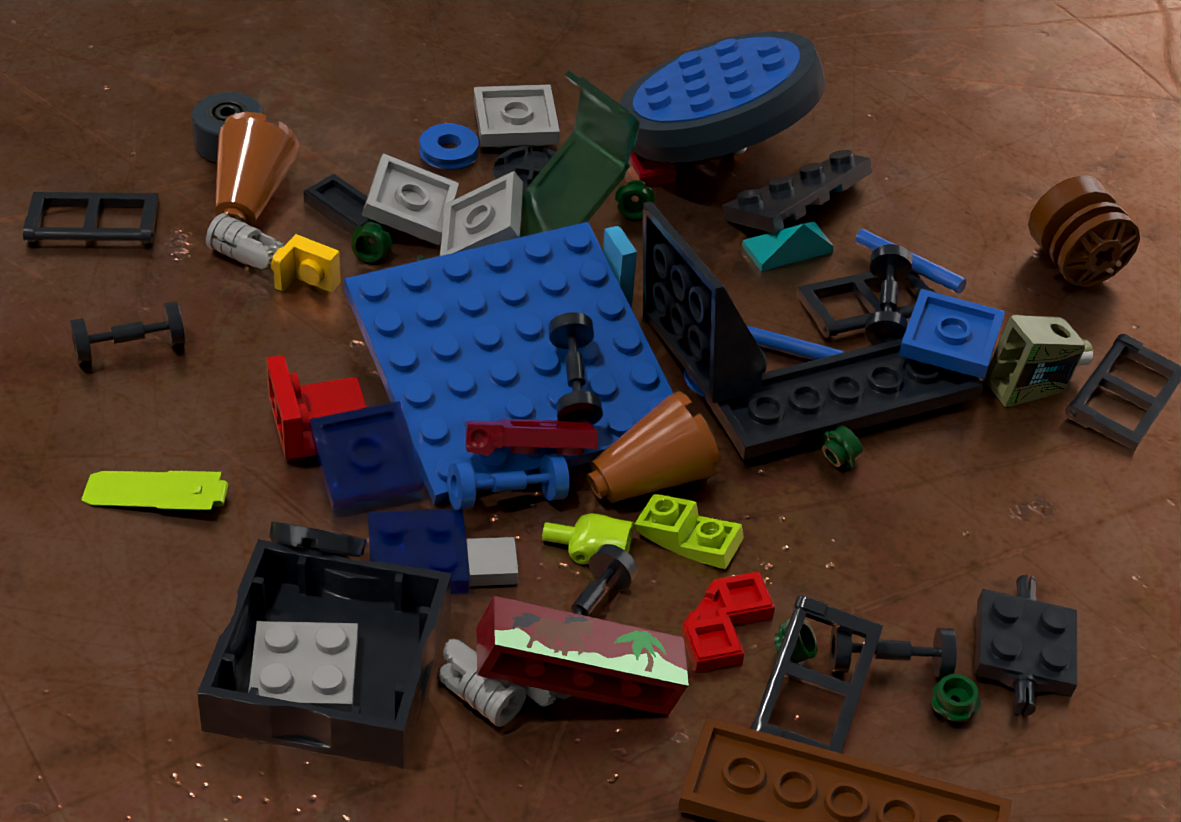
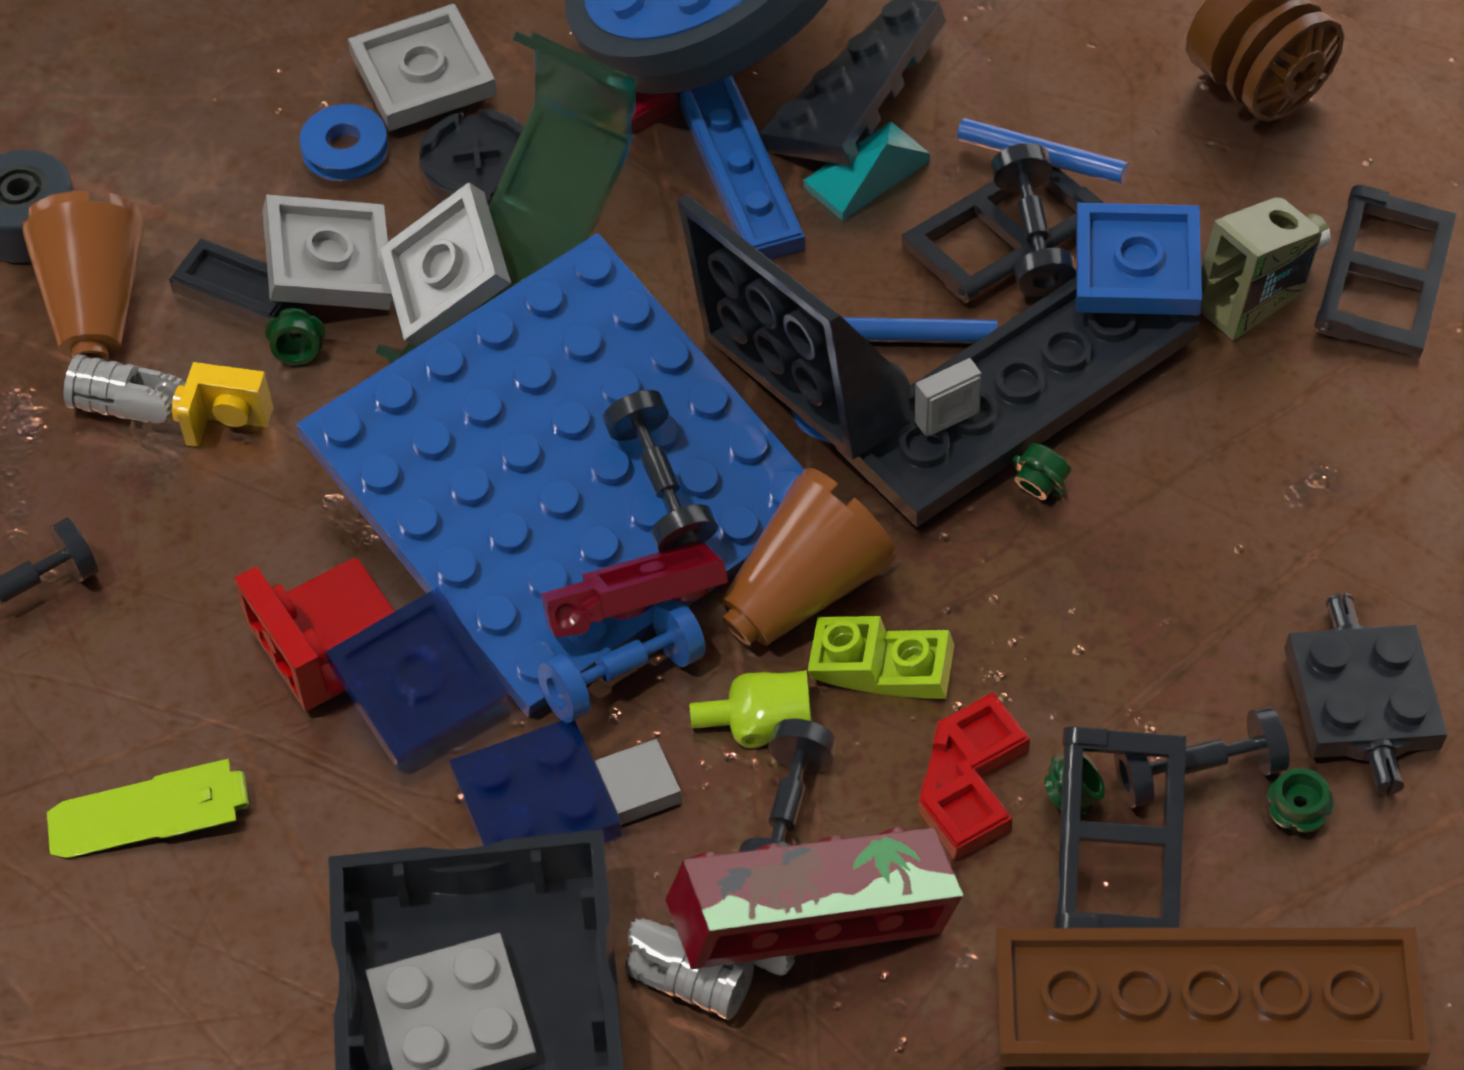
camera: 10 degrees left, 10 degrees up
black tile [269,521,367,557] -> none
dark azure tile [603,226,637,309] -> none
dark green plate [615,180,655,219] -> none
none -> blue tile [676,76,805,259]
none -> light grey tile [915,358,981,437]

